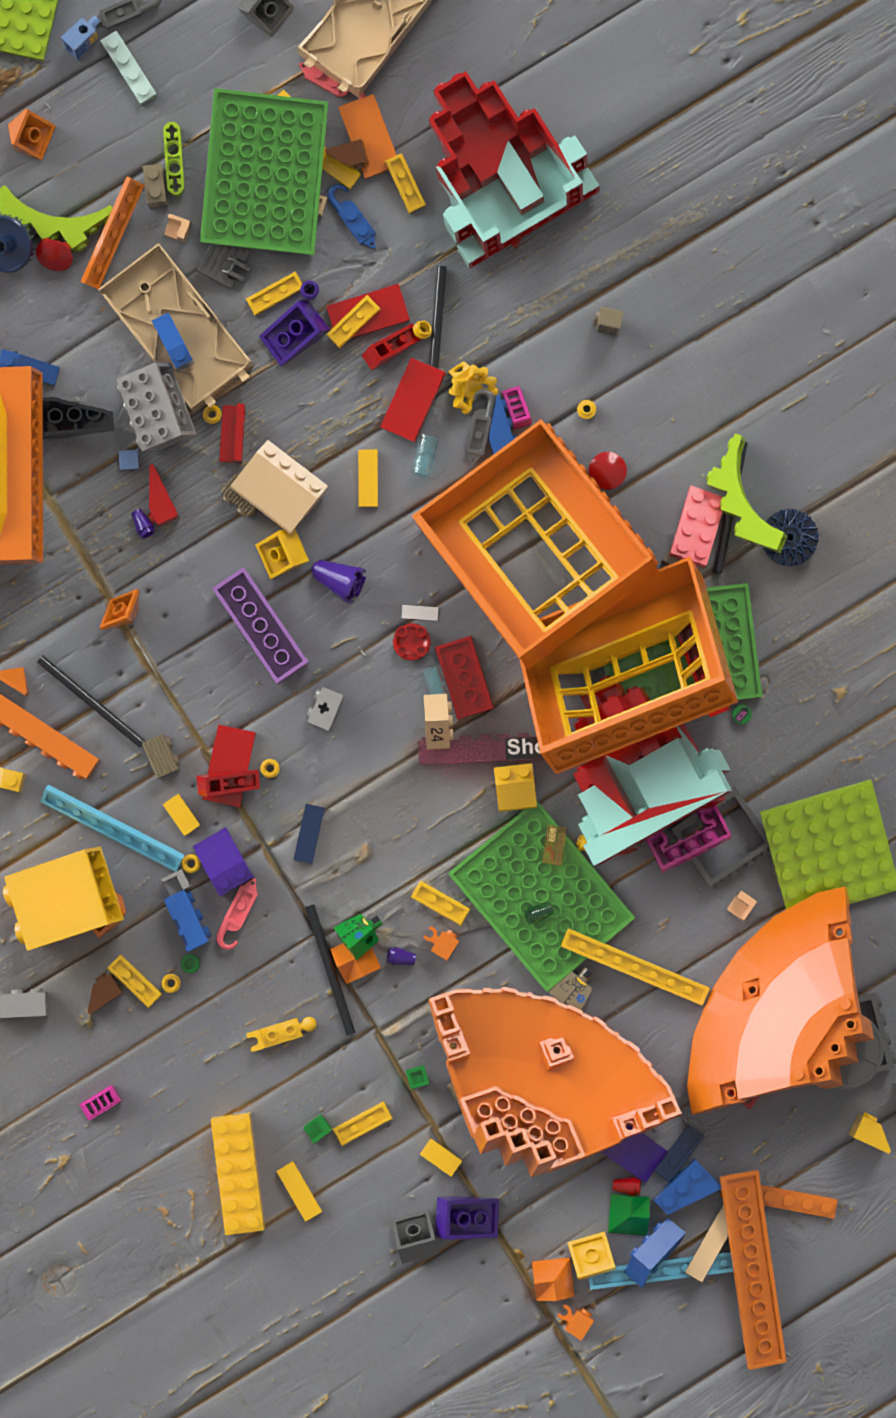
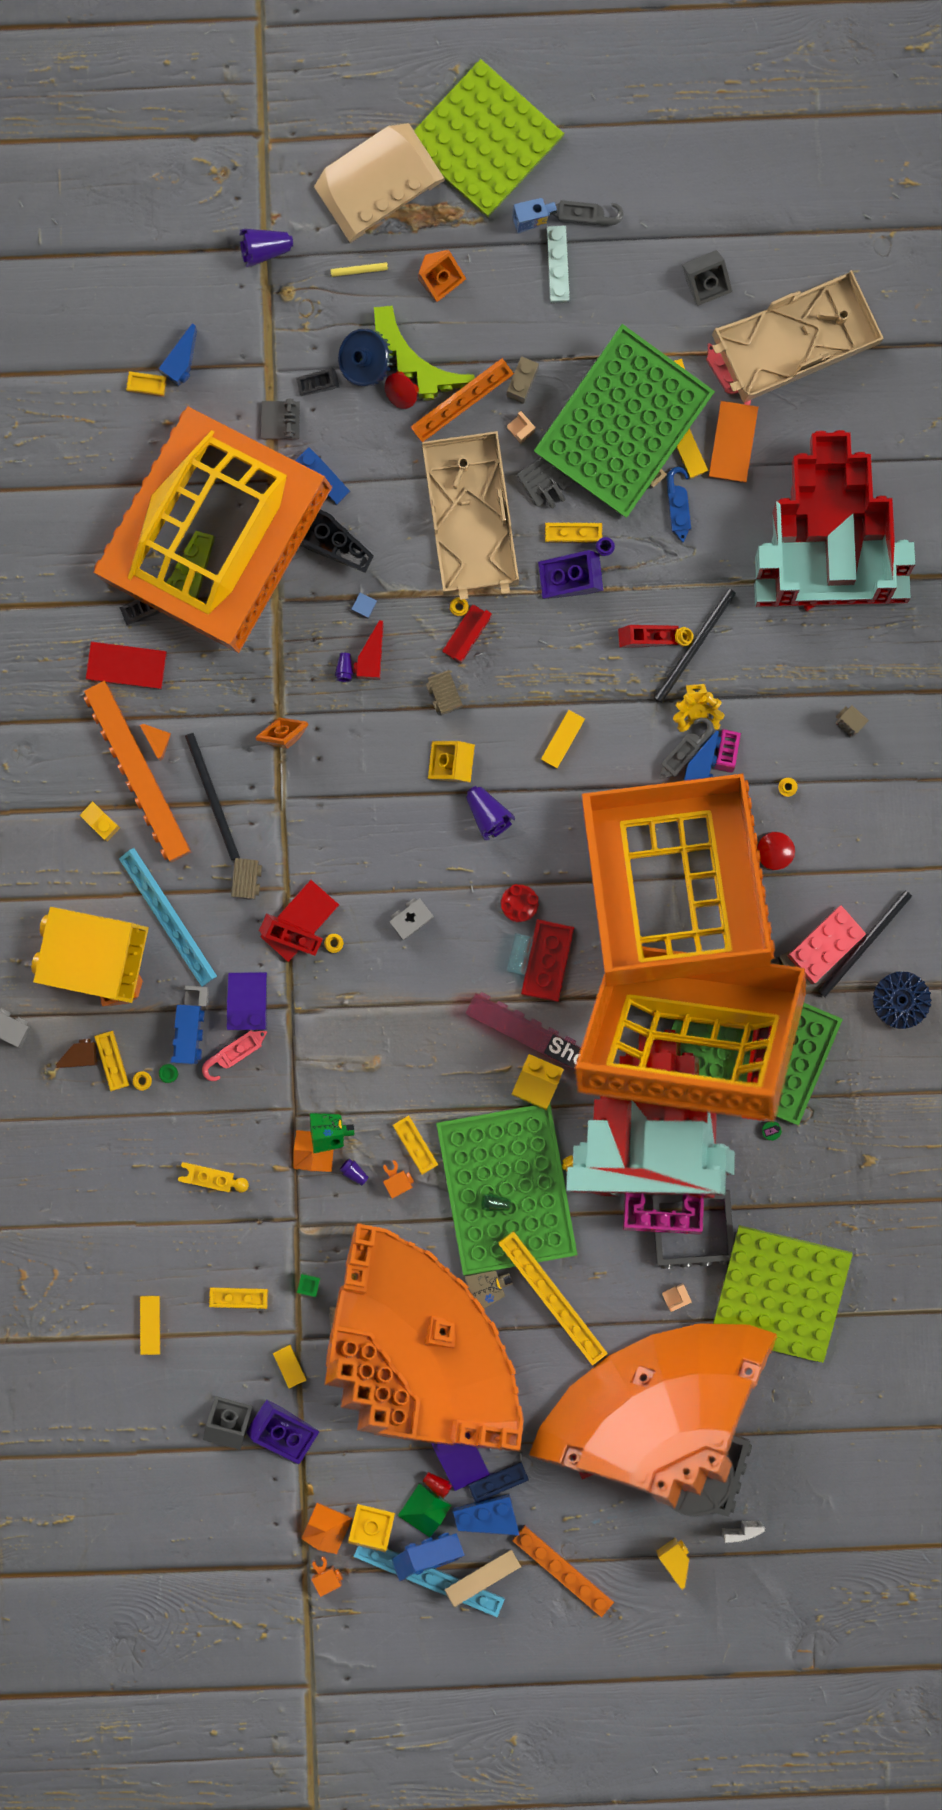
camera: 30 degrees right, 0 degrees up
dark pink slope [79,1084,122,1121] -> none
light grey brick [116,362,197,451] -> none
blue slope [152,312,195,372] -> none
lime beam [163,122,185,197] -> none
yellow tile [163,794,200,836] -> none
yellow plate [181,854,201,873] -> none
yellow brick [211,1112,265,1235] -> none
medium lavender brick [212,567,309,685] -> none
tan slope [230,440,328,534] -> none
dark blue tile [293,804,325,864] -> none
green panel [303,1114,333,1144] -> none
black piece [305,904,356,1036] -> none
reddish brown slope [325,139,369,170] -> none
red tile [326,284,410,339] -> none
yellow tile [326,295,381,349] -> none
red tile [380,358,446,442] -> none
yellow tile [384,153,426,213] -> none
white sticker [402,605,439,621] -> none
clear light blue pin [412,435,439,477] -> none
tan brick [424,694,453,750] -> none
clear yellow tile [542,825,567,866] -> none
lime arch [706,433,787,554] -> none
orange plate [720,1170,787,1370] -> none

